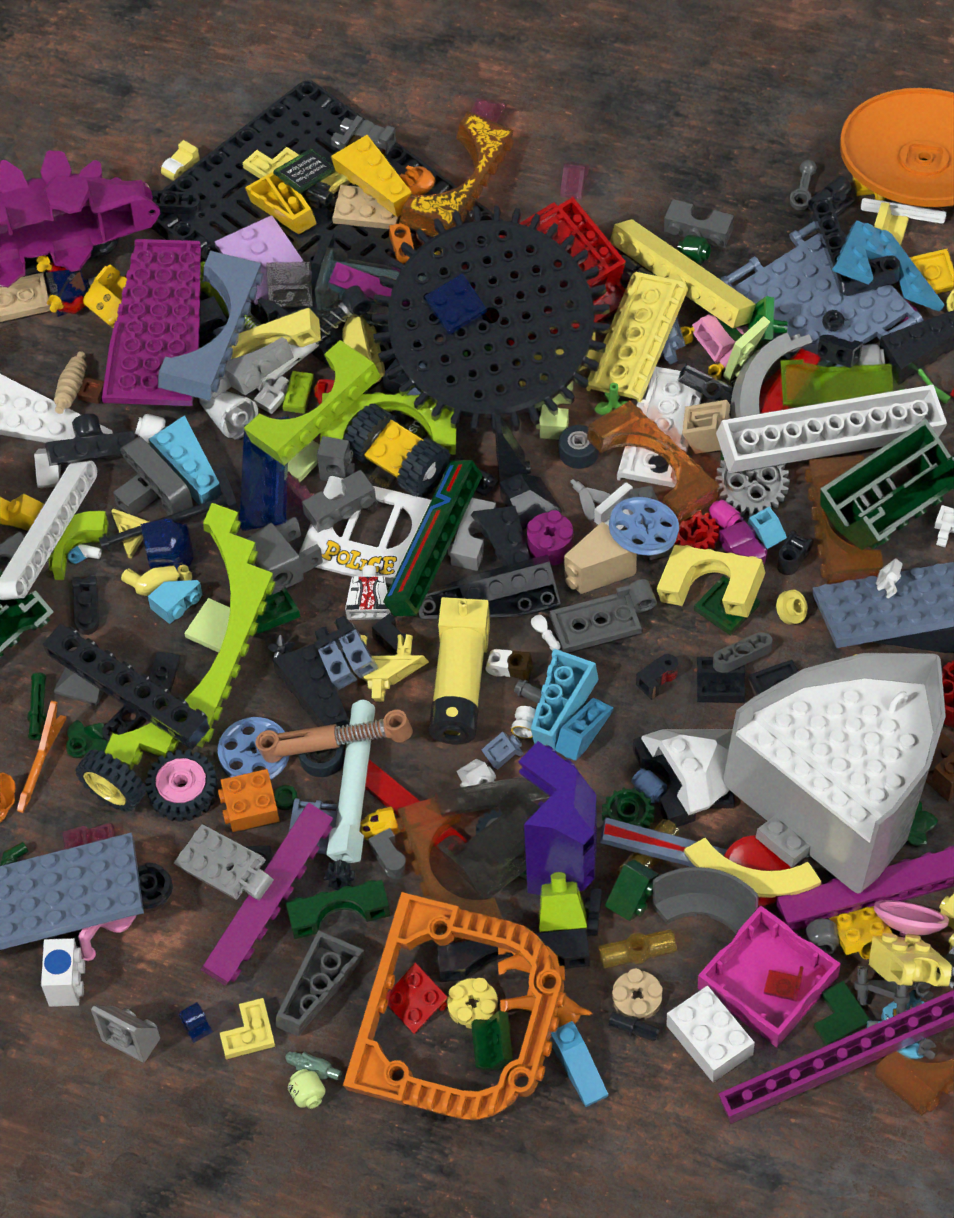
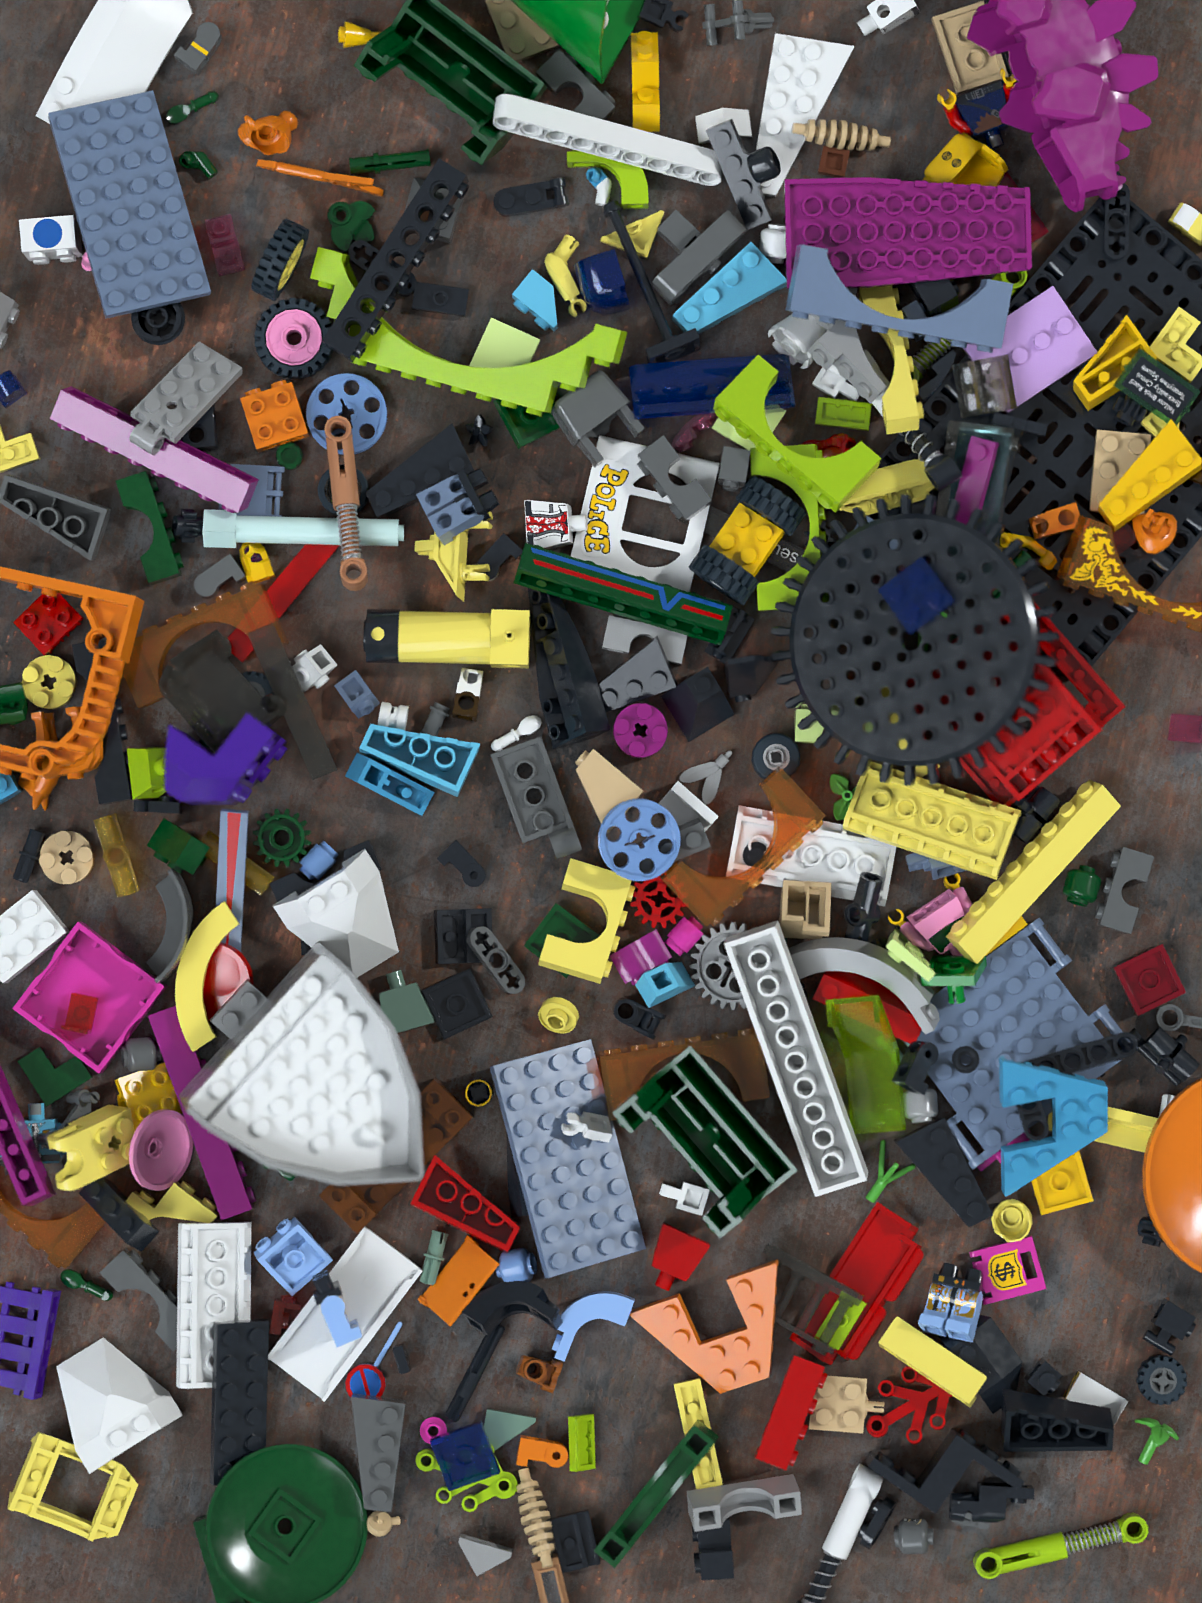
camera: 85 degrees right, 30 degrees up
none -> dark red plate [1113,944,1186,1016]

